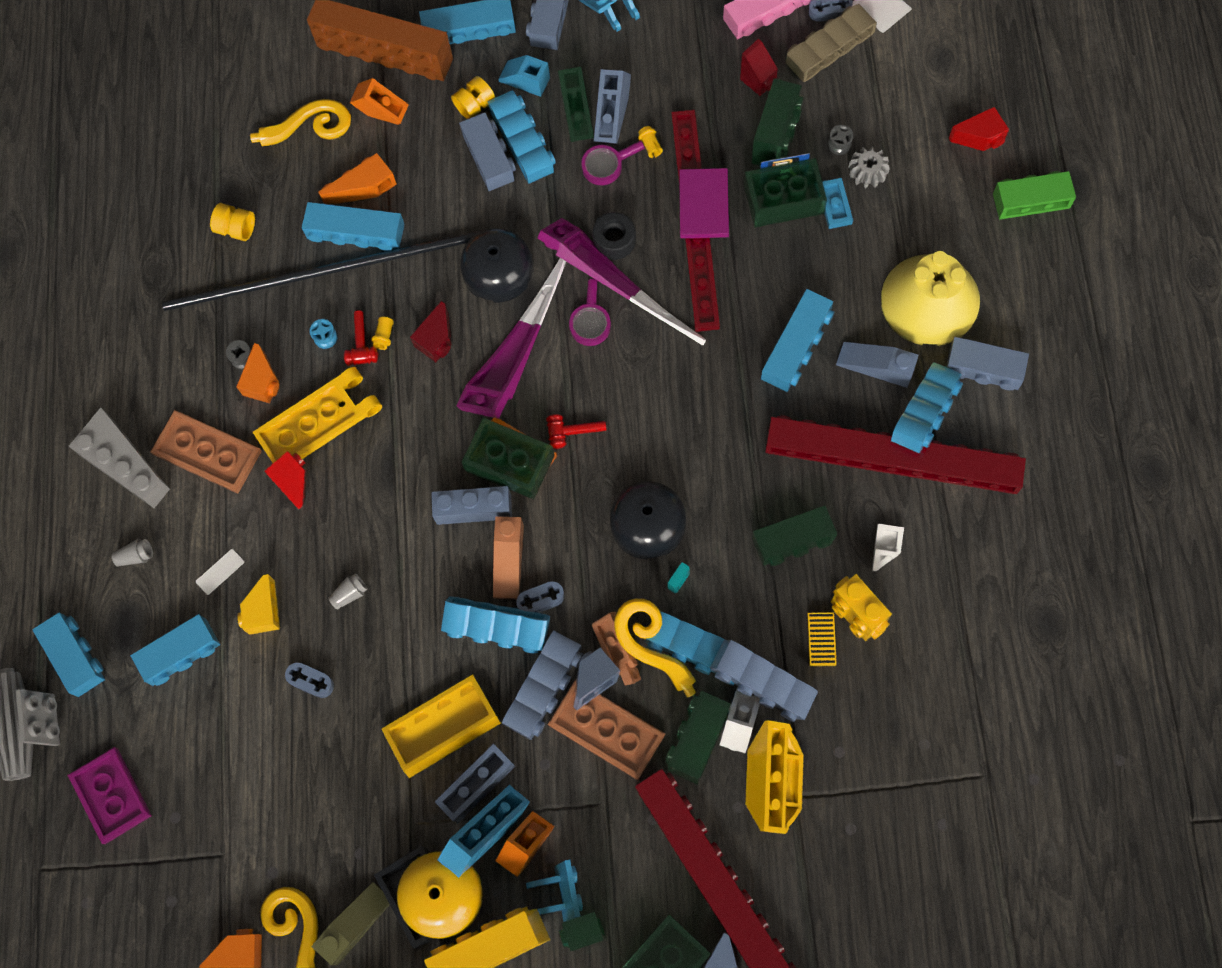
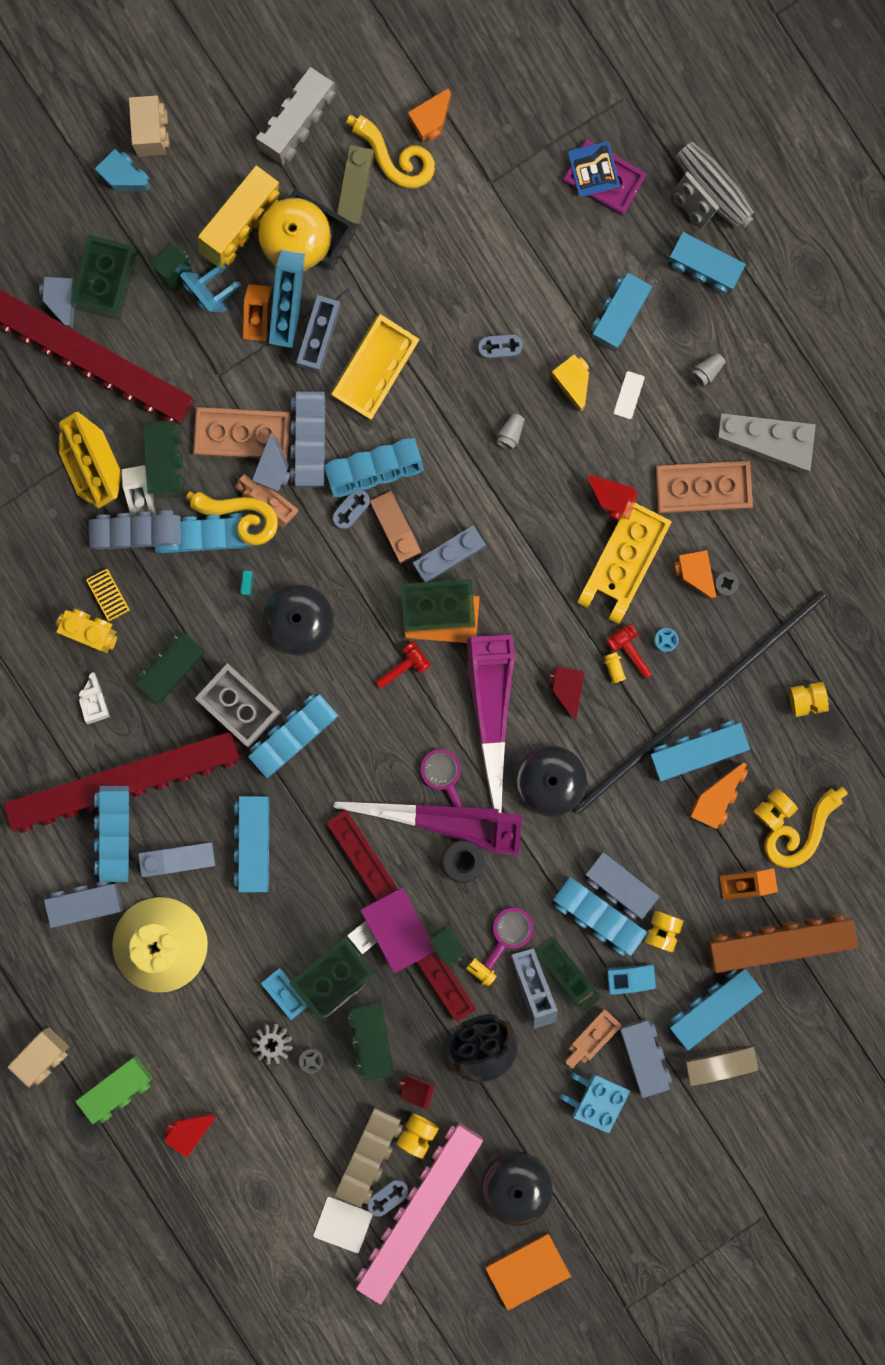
camera: 145 degrees right, 15 degrees up
none -> tan brick [8,1027,69,1087]
none -> light grey brick [195,663,282,747]
none -> dark azure brick [248,694,339,778]
none -> white slope [346,921,377,955]
none -> yellow wheel [396,1113,439,1158]
none -> clear green brick [429,923,465,965]
none -> black cylinder [444,1015,518,1083]
none -> nougat hinge [565,1009,622,1069]
none -> sticker [568,141,620,197]
none -> yellow wheel [753,788,798,833]

